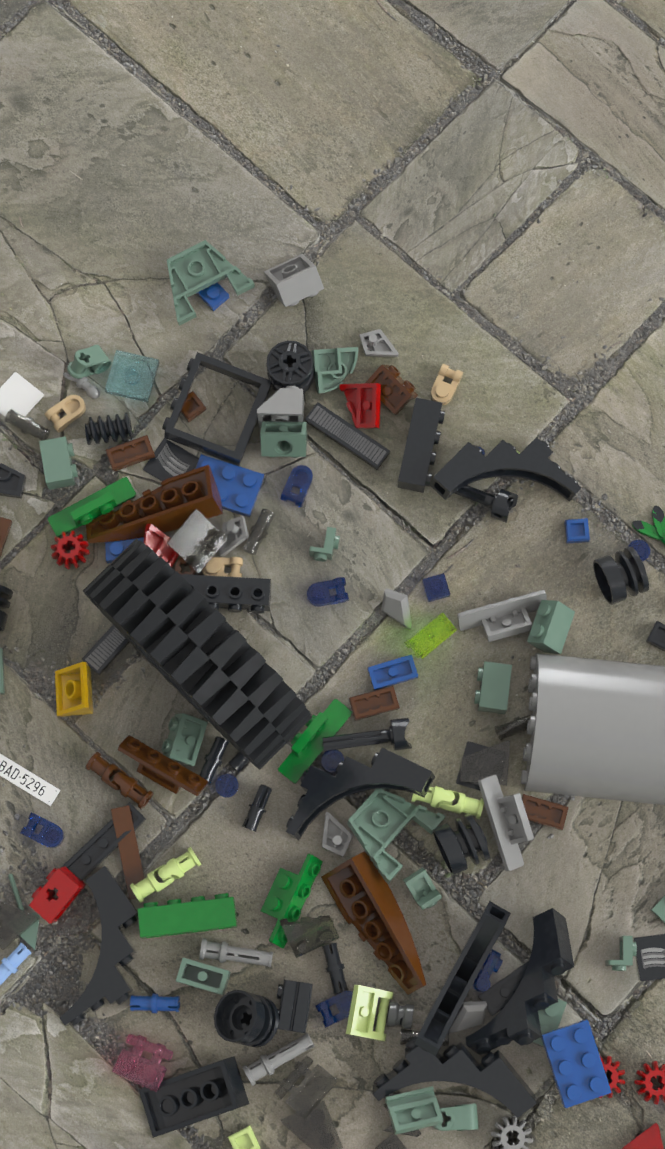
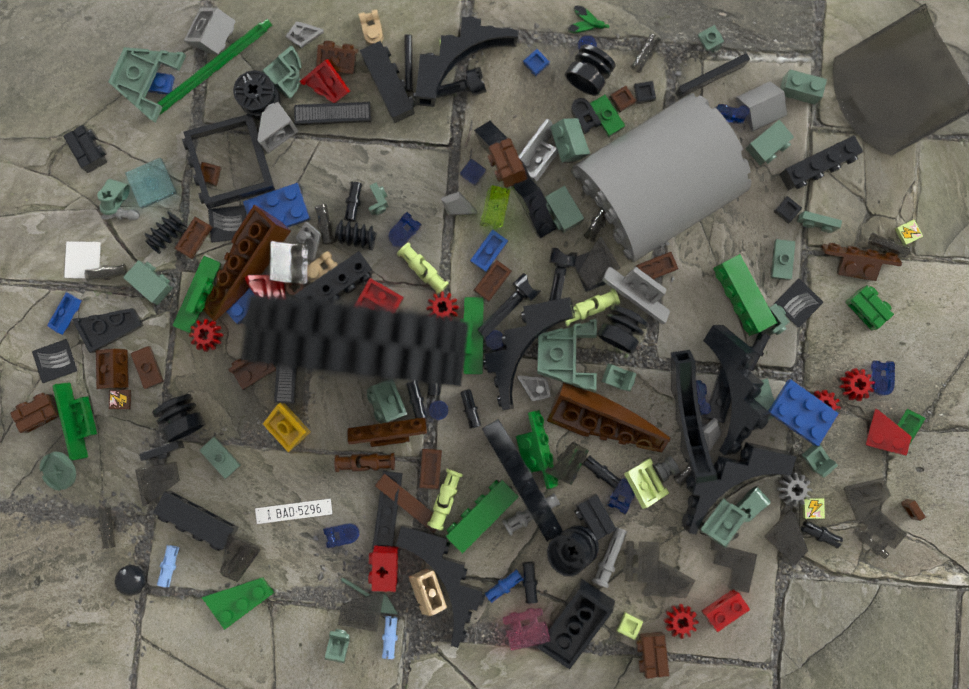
camera: 40 degrees left, 10 degrees up
tan plate [45,395,86,433] -> none
sand green brick [176,958,231,996] -> none
sand green brick [260,421,307,458] -> none
clear blue plate [280,465,313,507] -> none
none -> black brick [63,125,108,173]
none -> green piece [157,19,273,115]
none -> reddish brown bracket [228,358,276,390]
none -> black piece [334,219,377,251]
none -> black pin [344,182,363,222]
none -> red wing [356,278,404,310]
none -> yellowish green piece [397,242,449,295]
none -> black bar [404,34,413,92]
none -> tan brick [409,569,447,616]
none -> reddish brown plate [419,448,442,489]
none -> red gear [426,291,459,318]
none -> black arch [474,121,556,239]
none -> black arch [482,419,563,542]
none -> reddish brown brick [487,138,527,188]
none -> black pin [522,561,538,604]
none -> black piece [549,248,577,301]
none -> black plate [571,98,601,134]
none -> green plate [590,95,625,137]
none -> reddish brown tile [609,85,636,112]
none -> green brick [713,254,777,336]
none -> black pin [747,332,771,372]
none -> sand green bracket [802,445,838,478]

